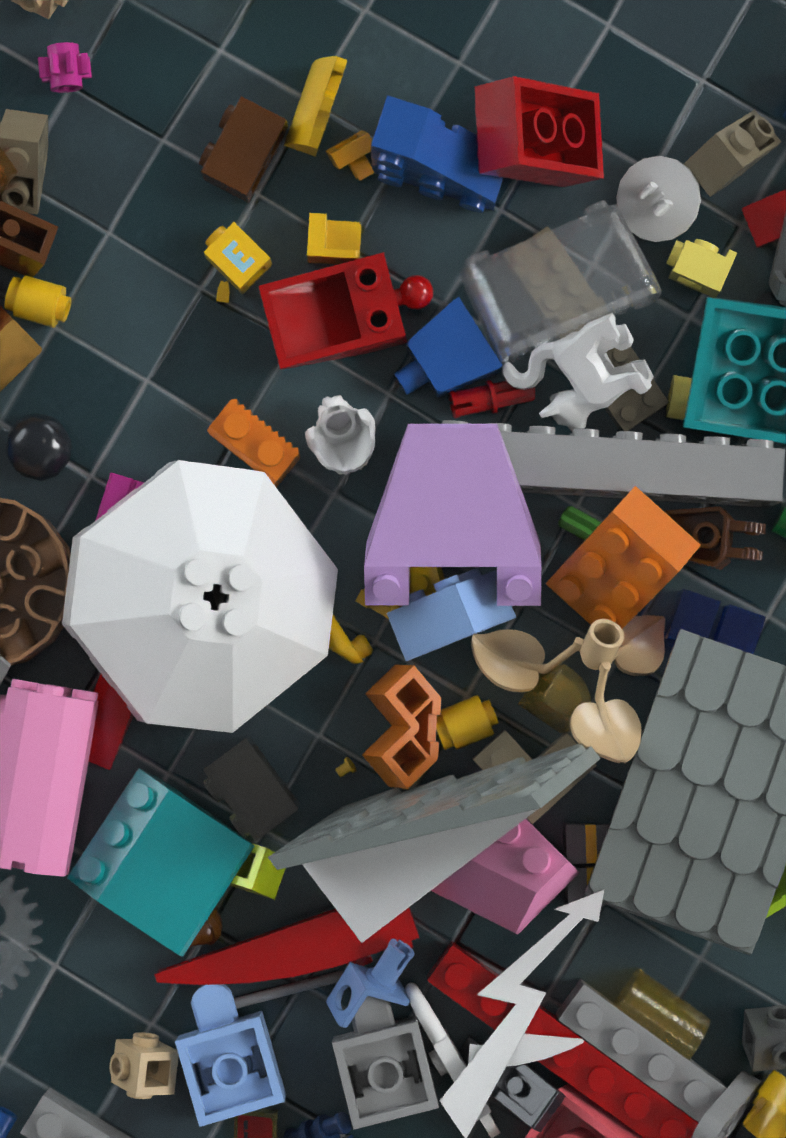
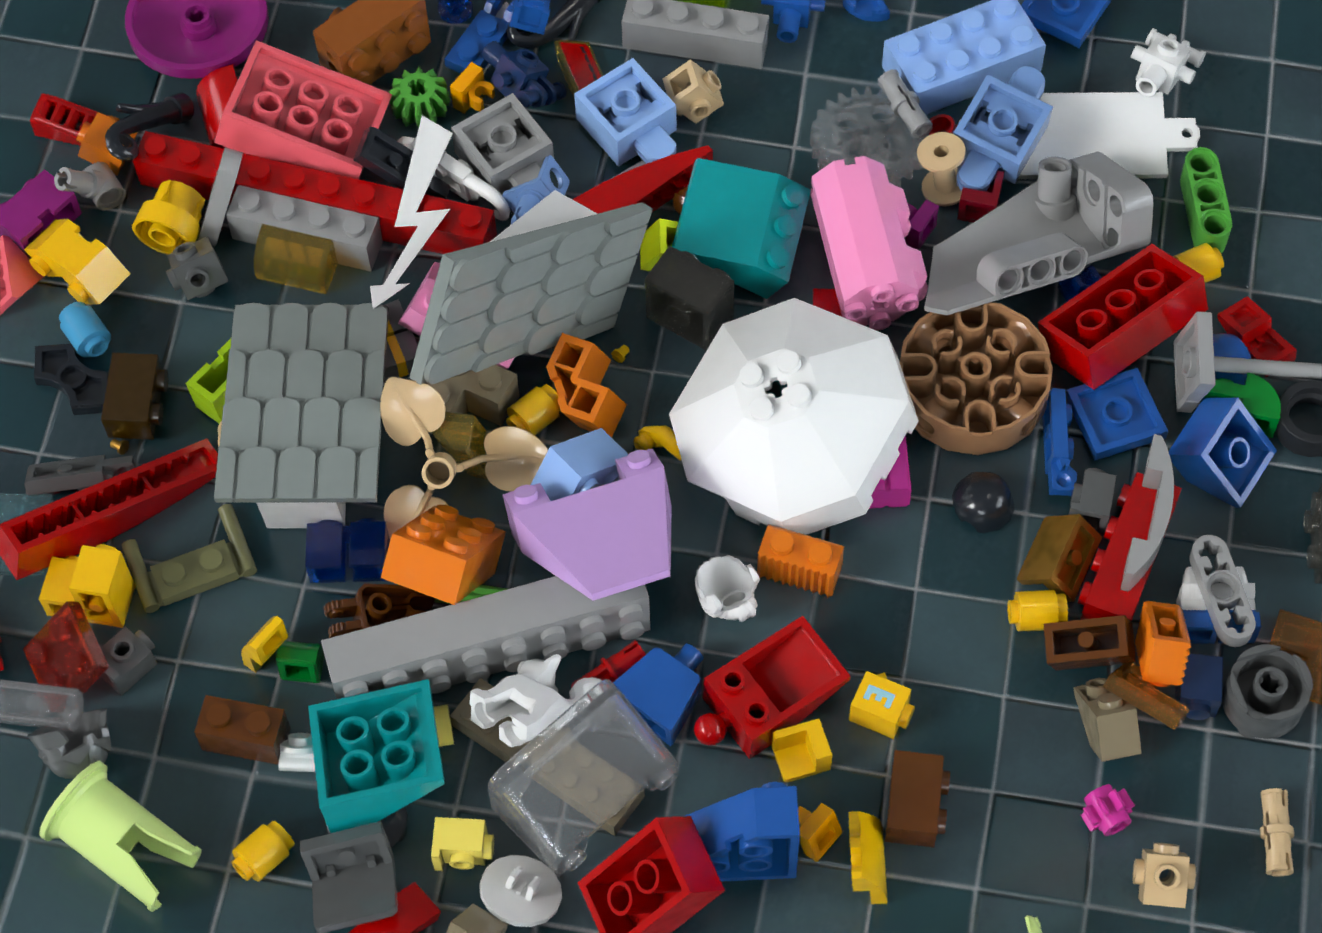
camera: 160 degrees right, 25 degrees down
white sticker [468,1034,584,1067] -> none

